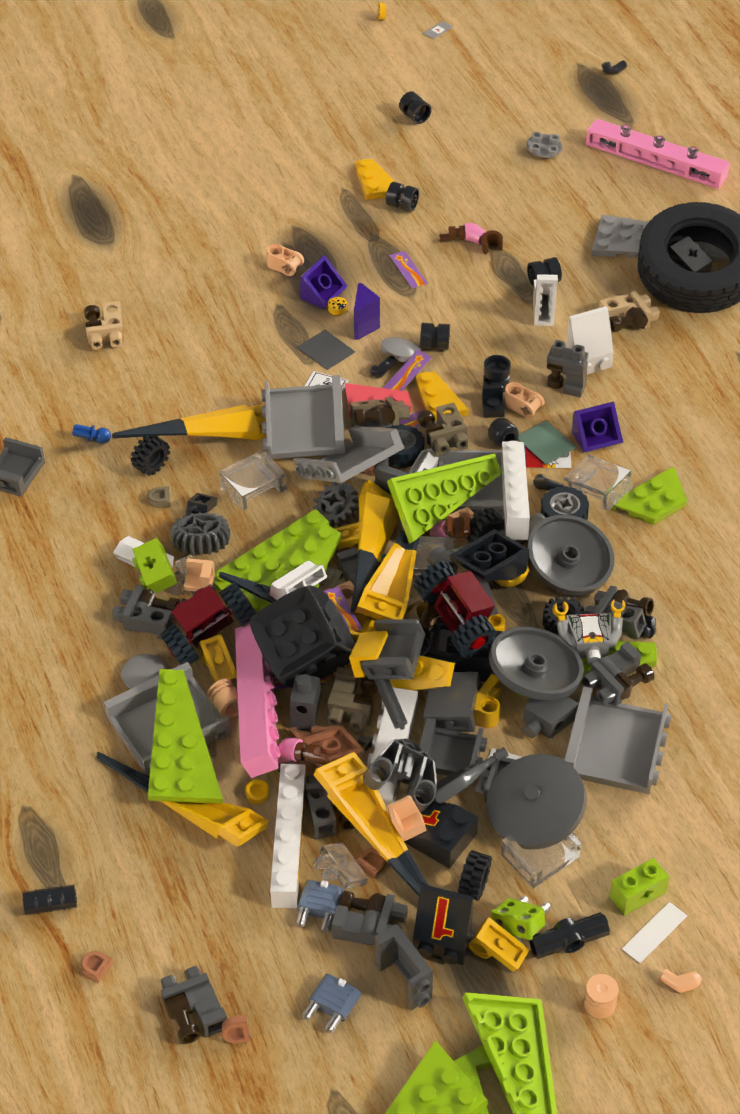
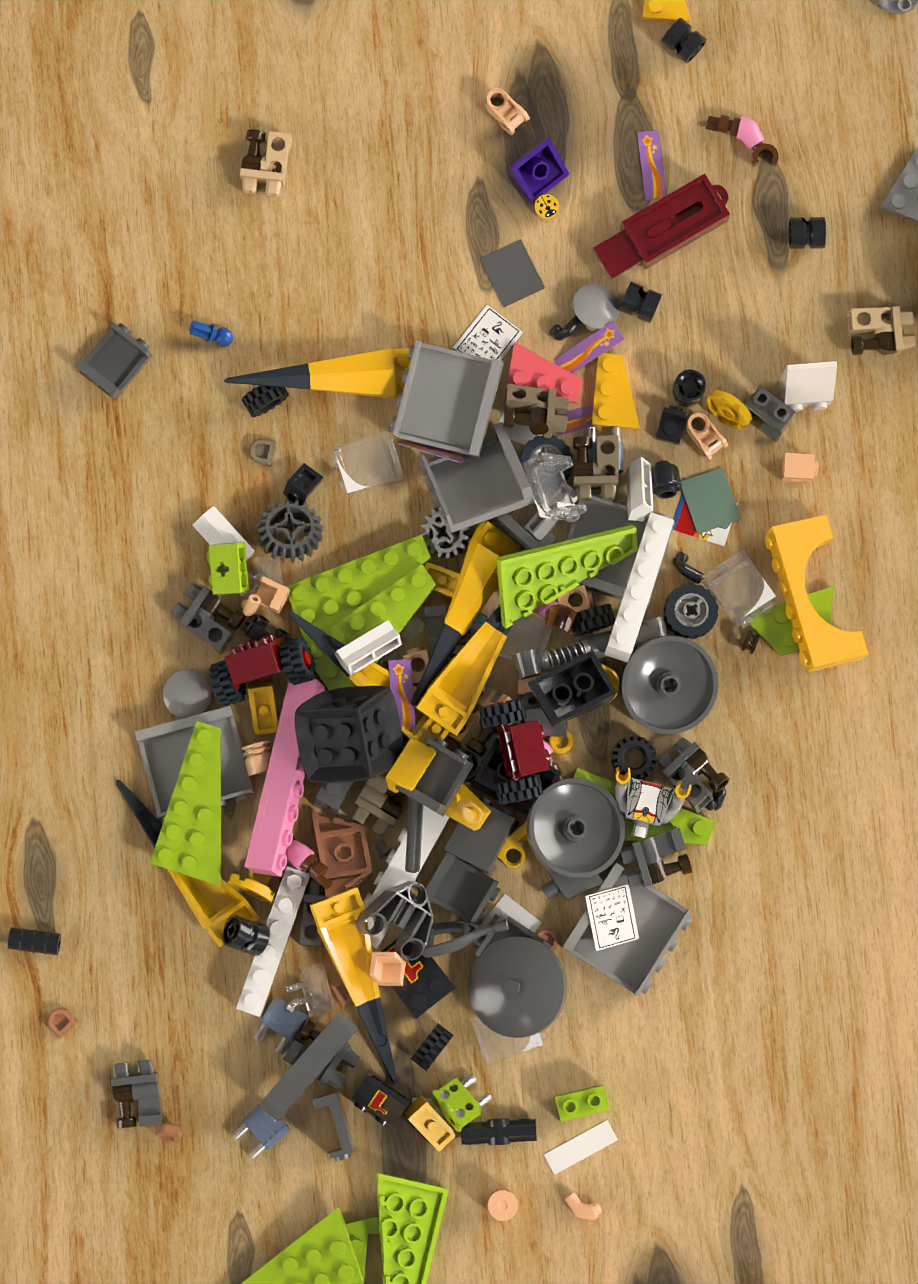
camera: 15 degrees right, 35 degrees up
dark purple slope [354,283,380,340] -> none
white arch [533,275,558,326] -> none
dark purple slope [572,401,623,452] -> none
none -> black wheel [222,915,270,956]
none -> yellow tile [227,873,276,904]
none -> light nougat arm [241,594,261,617]
none -> dark grey beam [259,1011,359,1122]
none -> medium lavender sticker [397,440,470,463]
none -> clear panel [523,453,587,522]
none -> white sticker [585,884,639,951]
none -> dark red piece [593,174,730,280]
none -> white piece [626,457,653,522]
none -> yellow tile [706,390,752,430]
none -> dark brown bush [741,630,761,655]
none -> yellow arch [765,515,868,673]
none -> light nougat brick [781,453,818,483]

